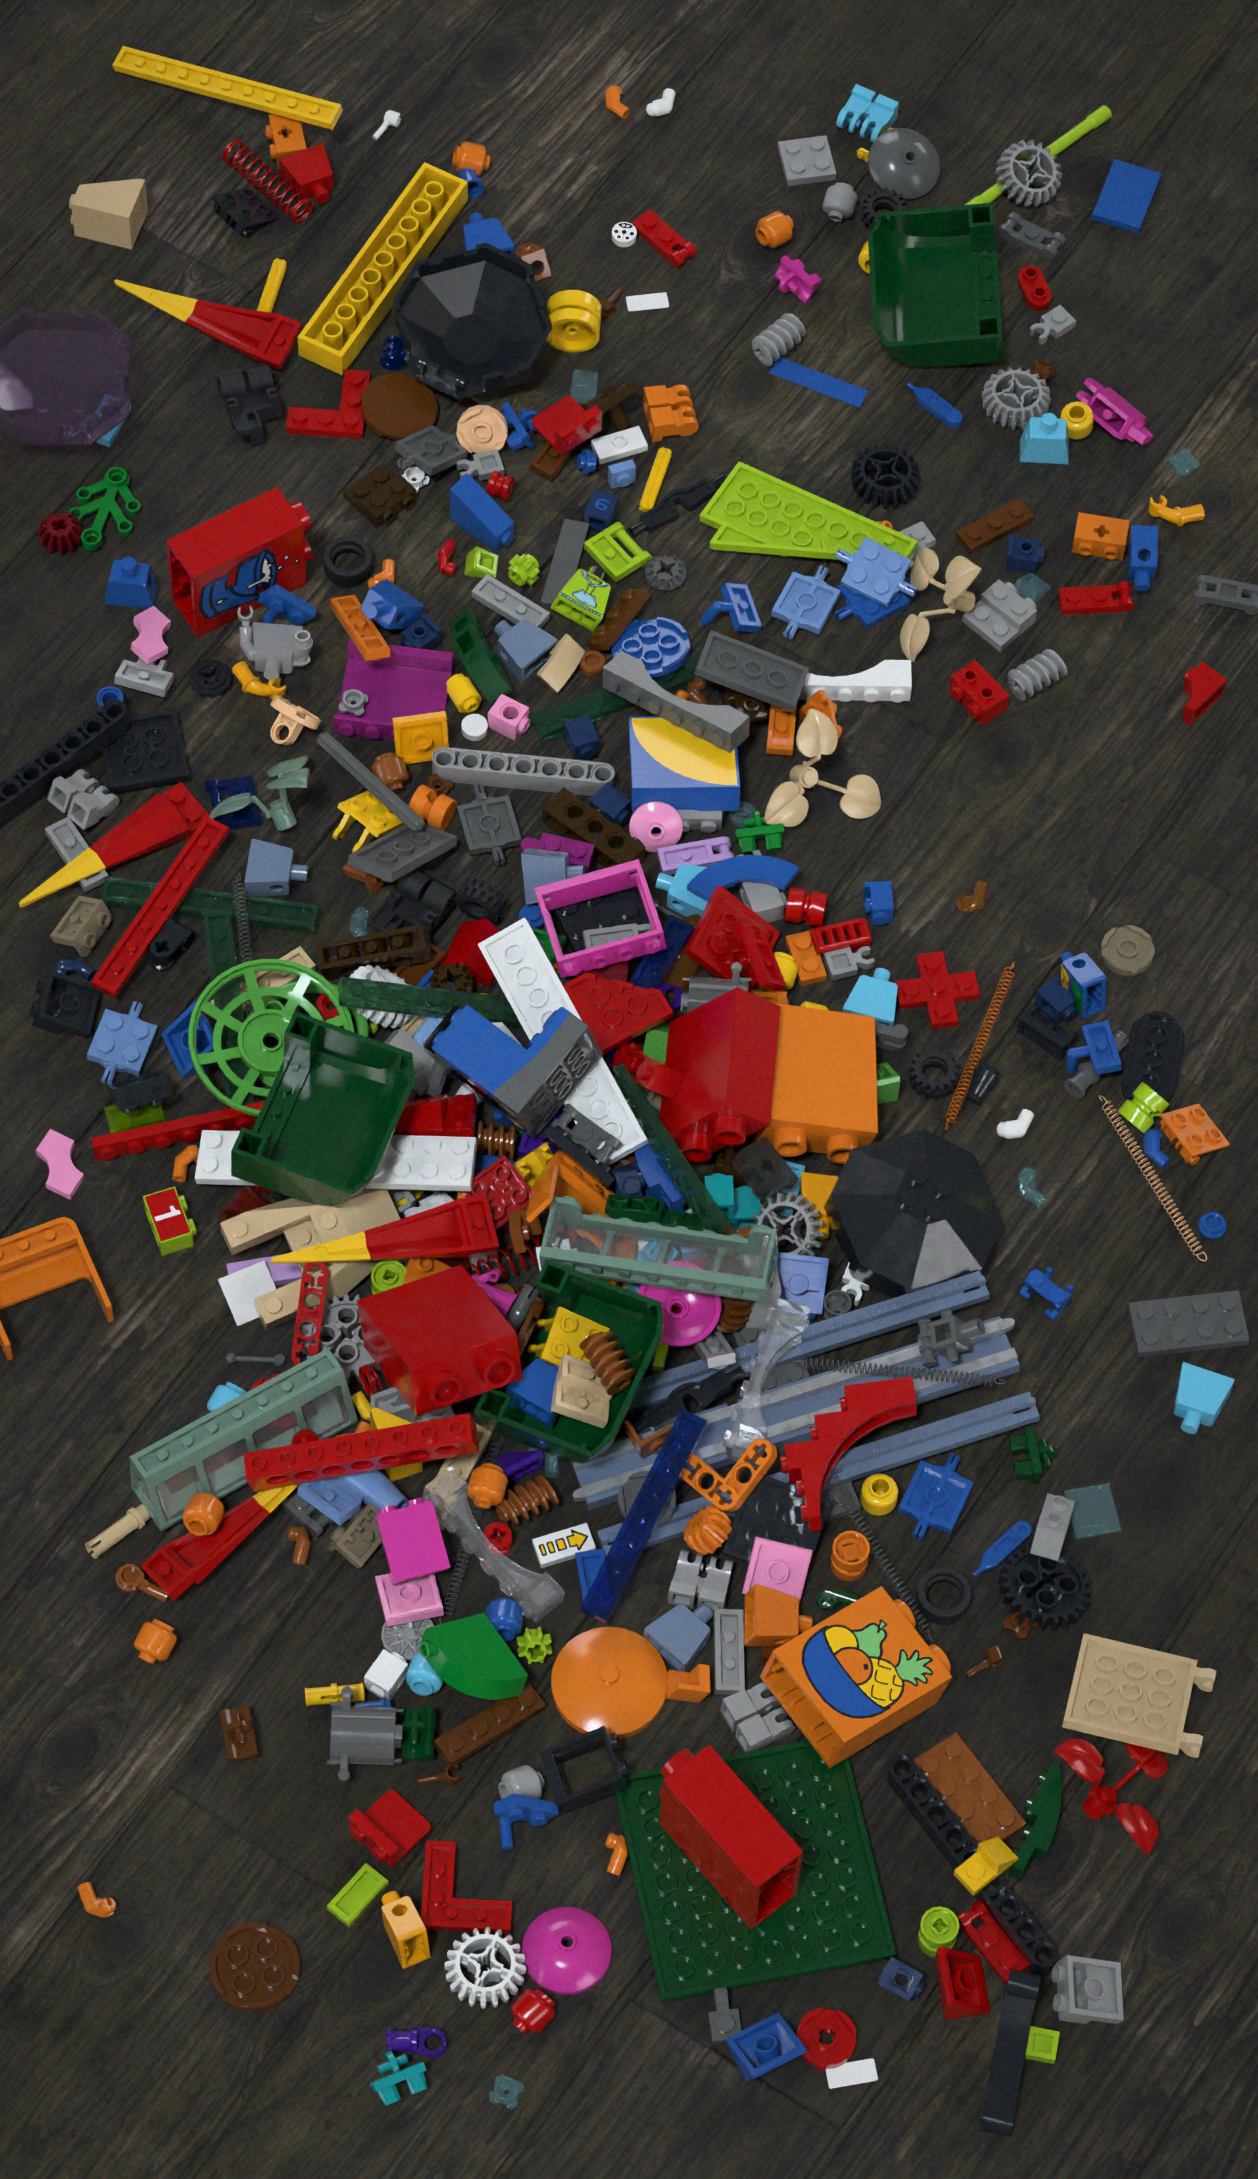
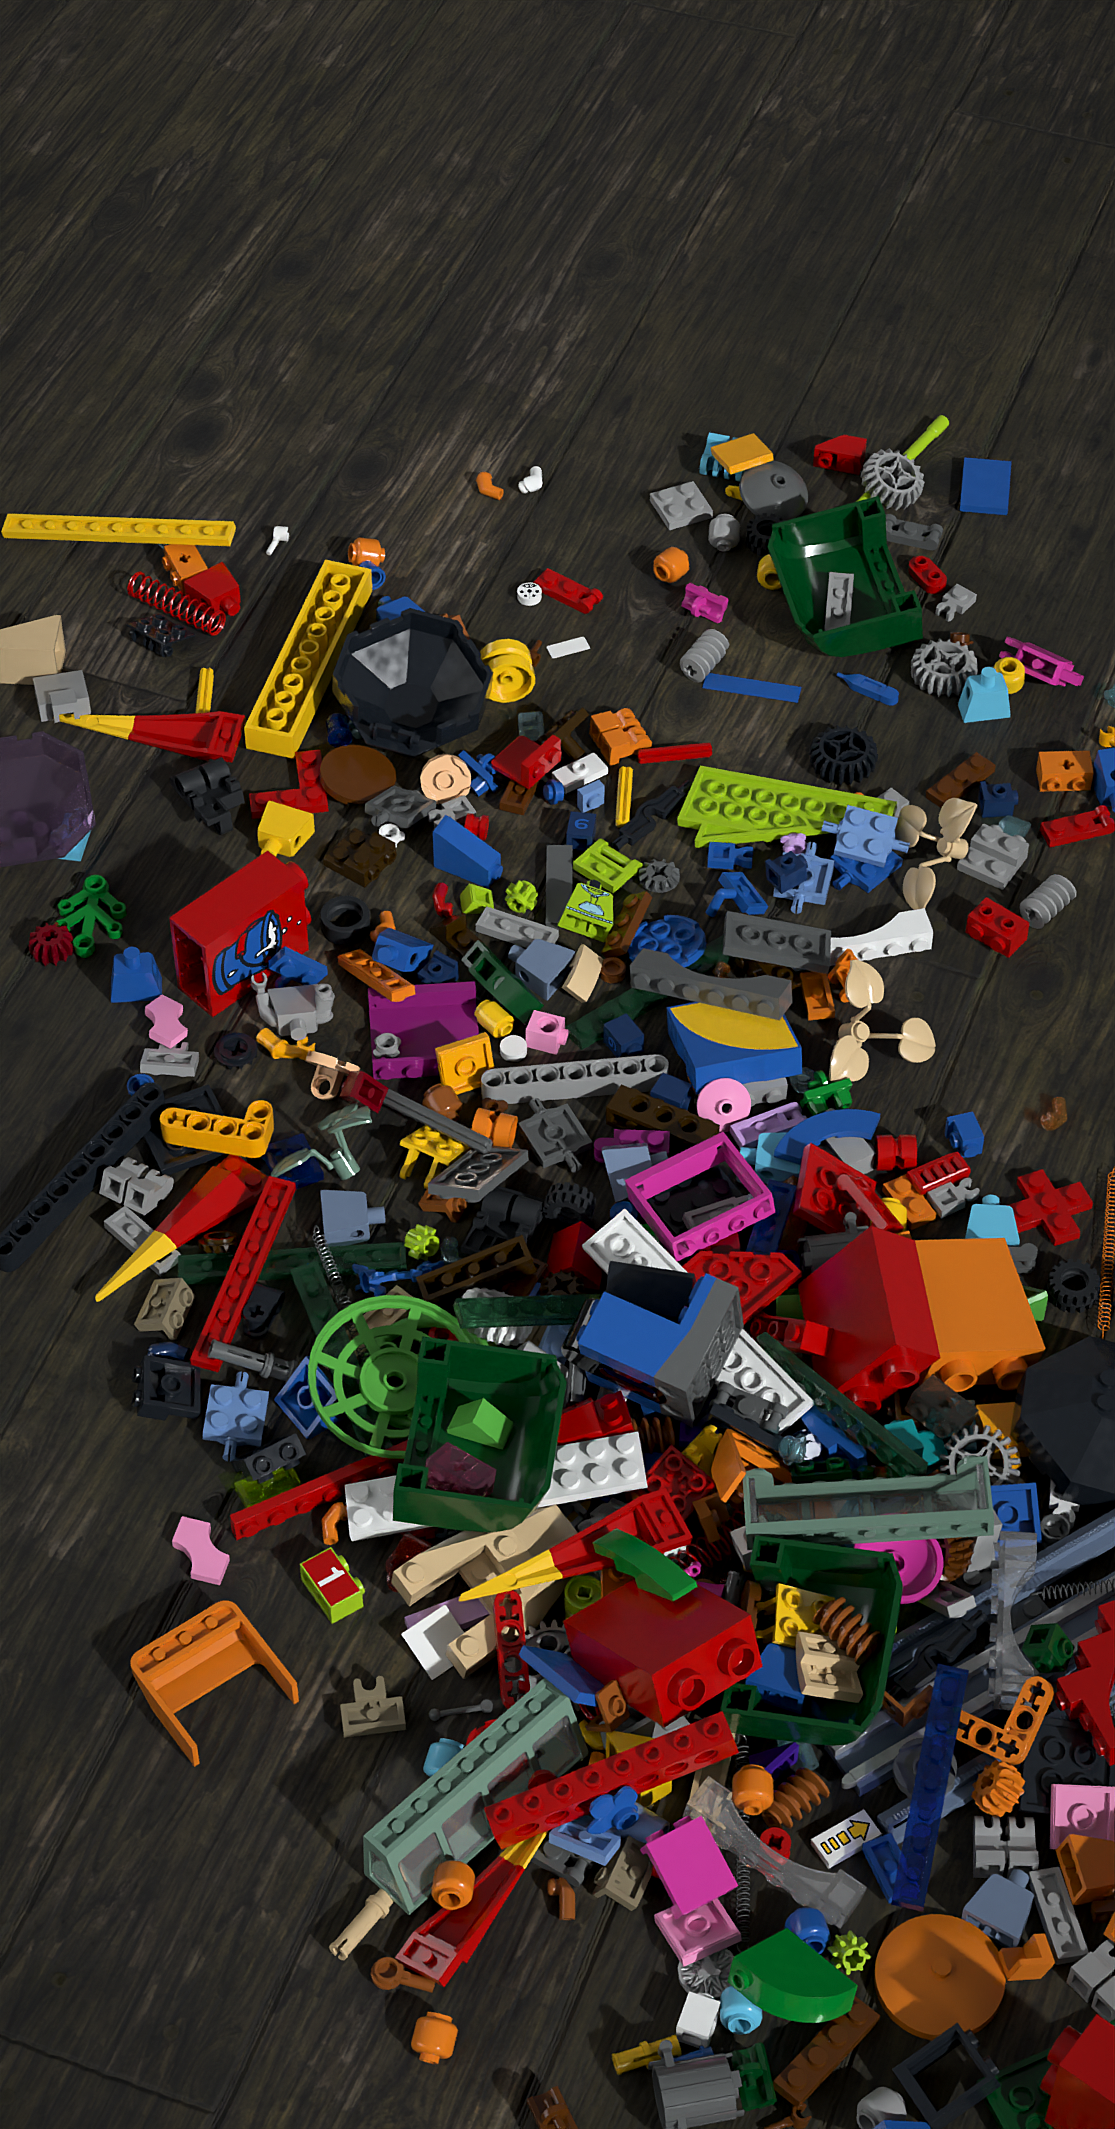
camera: 10 degrees left, 10 degrees down
none -> light grey piece [33,670,91,723]
none -> light orange beam [160,1100,274,1158]
none -> dark brown gear [198,1230,243,1254]
none -> dark grey pin [208,1339,298,1384]
none -> yellow torso [258,801,315,857]
none -> dark red slope [339,1071,389,1113]
none -> dark tan plate [340,1676,406,1738]
none -> blue piece [352,1261,444,1297]
none -> lime gear [404,1224,440,1261]
none -> clear pink brick [425,1442,496,1497]
none -> dark brown slope [430,913,484,960]
none -> bright green slope [447,1398,514,1450]
none -> blue tile [519,1645,604,1707]
none -> dark orange bracket [585,1680,631,1732]
none -> blue plate [586,1786,639,1834]
none -> green slope [593,1528,698,1601]
none -> black slope [606,1261,696,1325]
none -> red axle [637,743,712,764]
none -> blue plate [707,842,753,869]
none -> light orange tile [711,433,773,474]
none -> dark blue brick [765,851,808,894]
none -> clear light blue plate [779,1434,806,1465]
none -> lavender plate [780,833,807,854]
none -> red slope [813,435,867,475]
none -> light grey plate [824,572,854,631]
none -> dark green brick [1022,1623,1075,1673]

